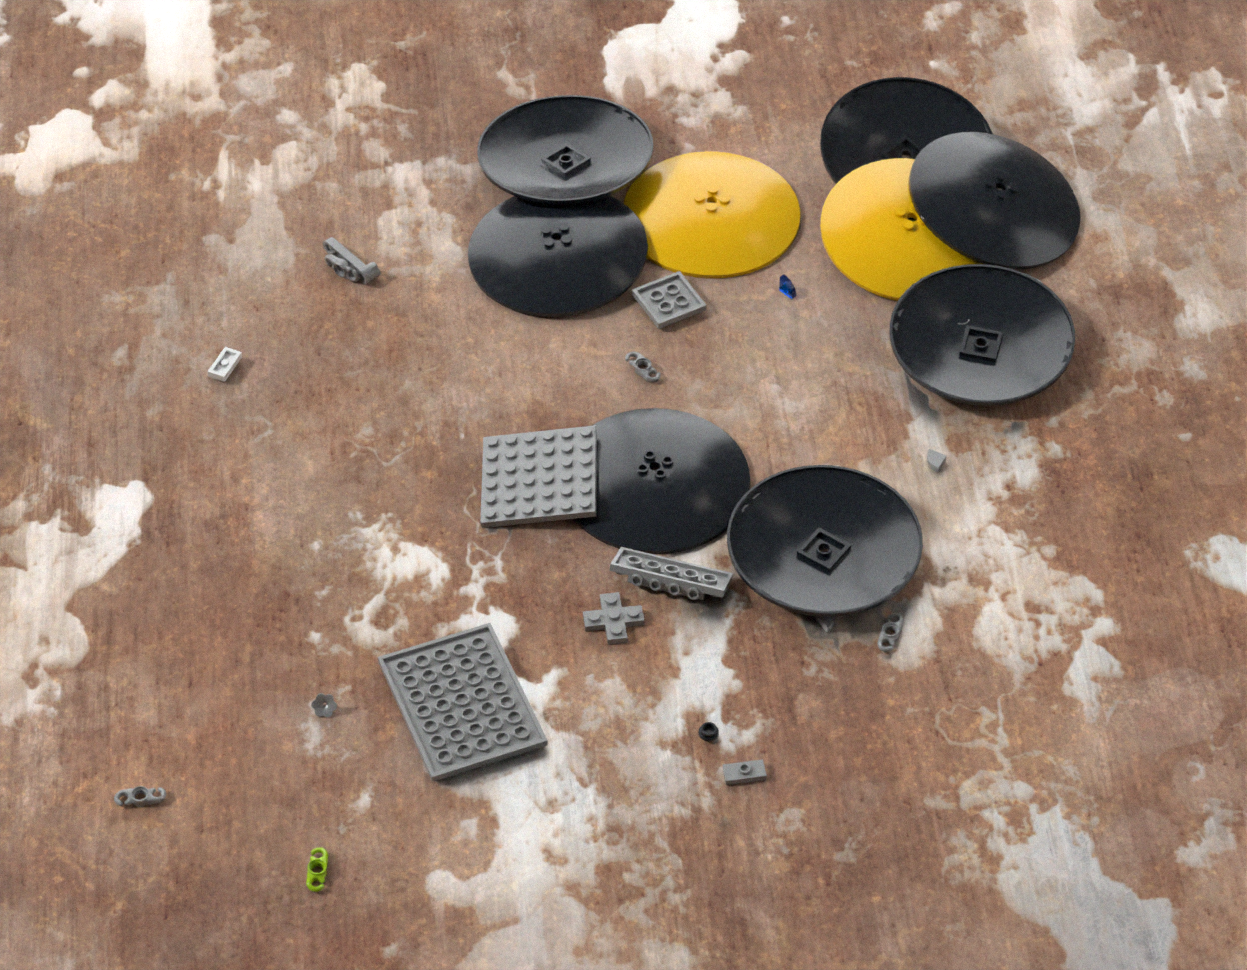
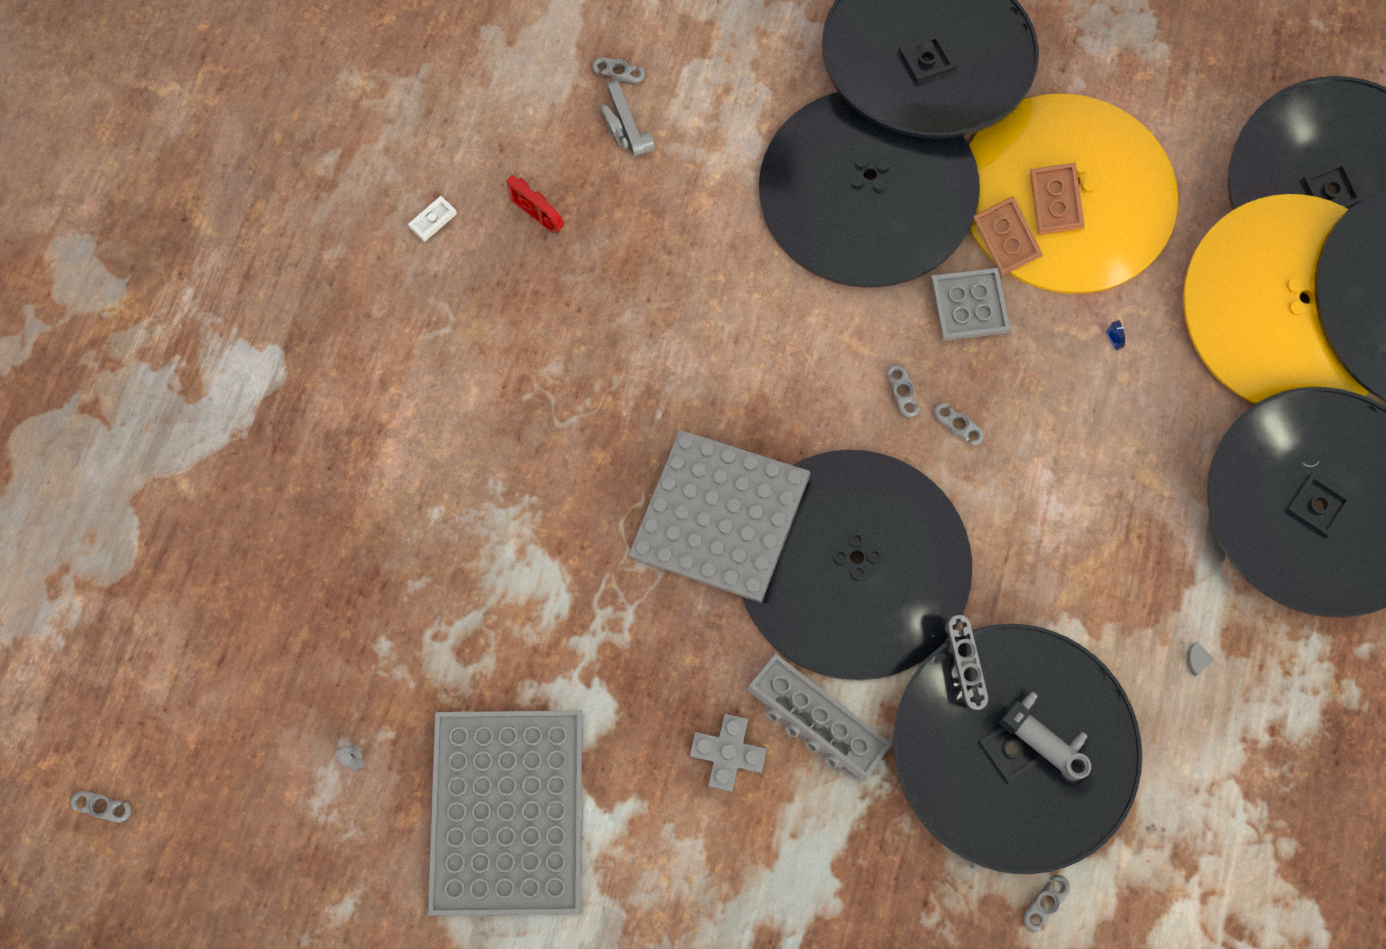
camera: 20 degrees right, 25 degrees up
none -> red plate [506,175,564,233]
none -> light grey piece [592,57,645,84]
none -> light grey piece [934,403,984,446]
none -> light grey beam [945,615,988,710]
none -> nougat tile [973,196,1043,276]
none -> light grey piece [998,692,1091,781]
none -> nougat tile [1030,162,1085,235]

